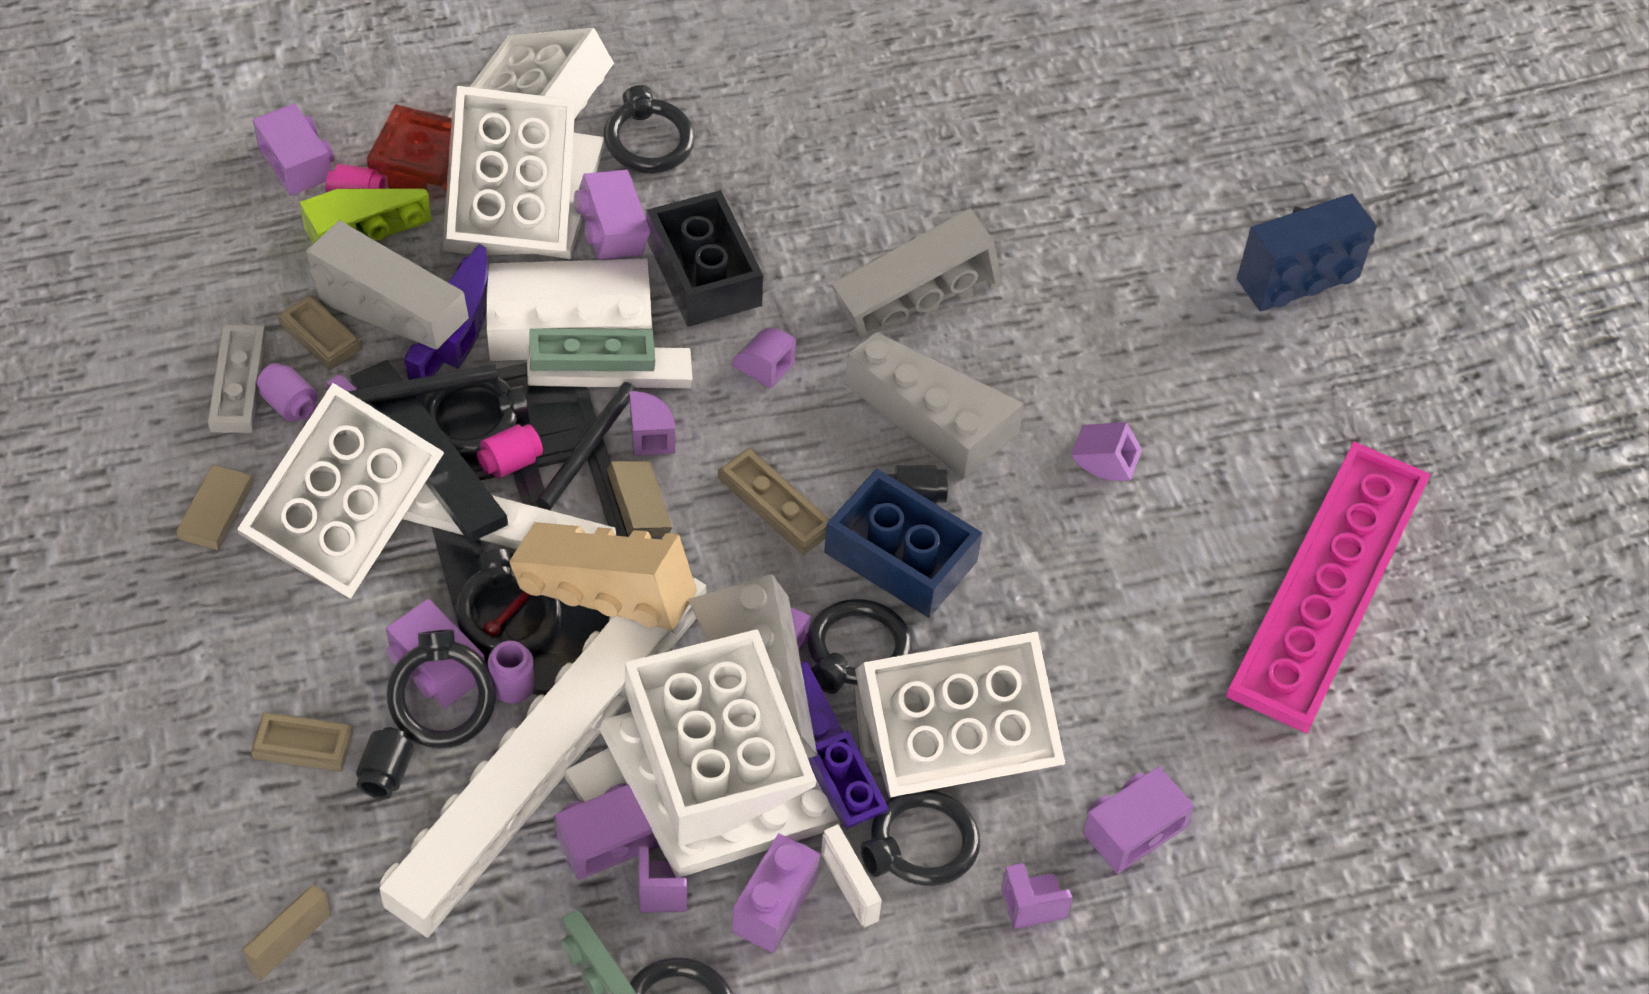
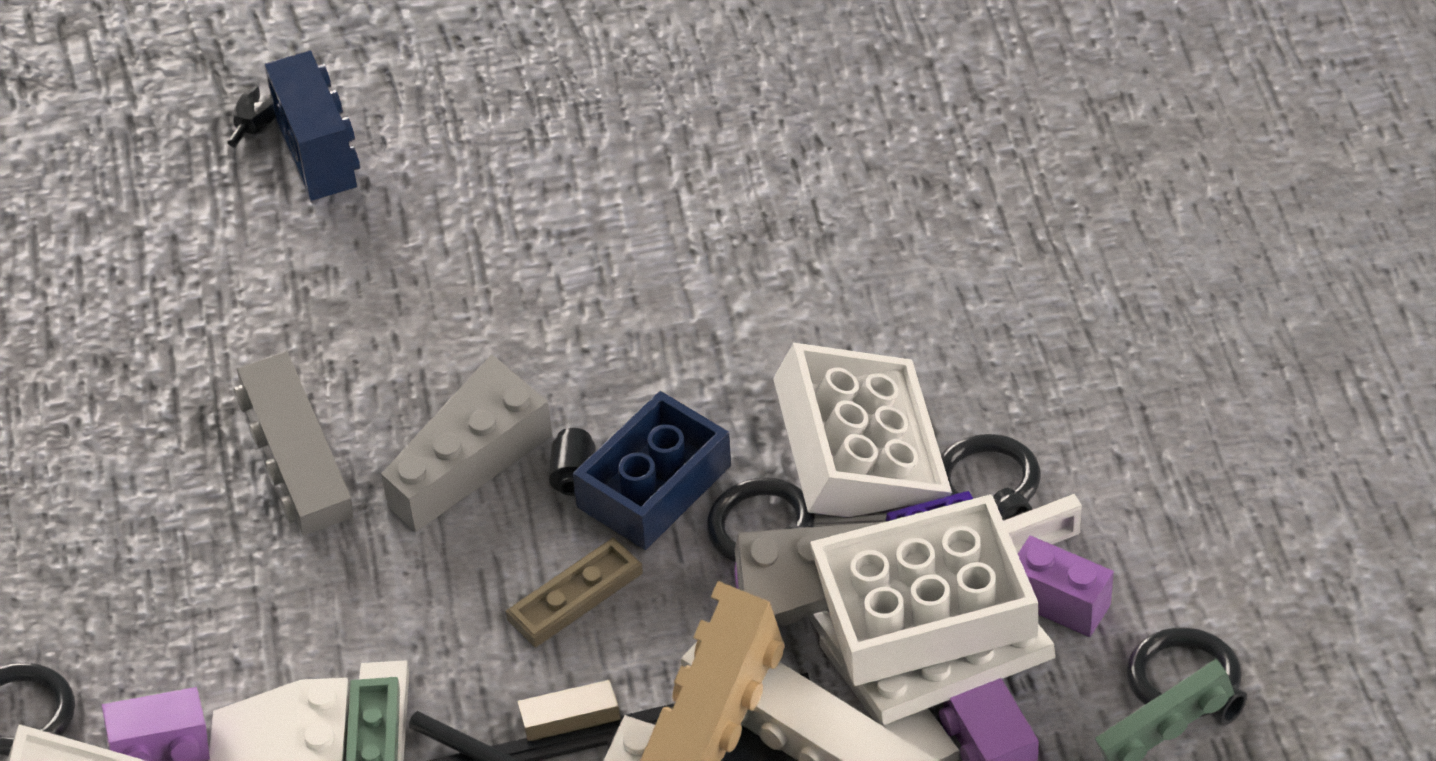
camera: 80 degrees left, 5 degrees down
medium lavender brick [629,391,675,456] -> none
medium lavender panel [639,846,687,913] -> none
black brick [646,190,763,327] -> none
medium lavender brick [732,328,796,389] -> none
medium lavender panel [1001,863,1073,929] -> none
medium lavender brick [1071,422,1142,481] -> none
medium lavender brick [1083,766,1194,874] -> none
dark pink plate [1226,441,1431,734] -> none

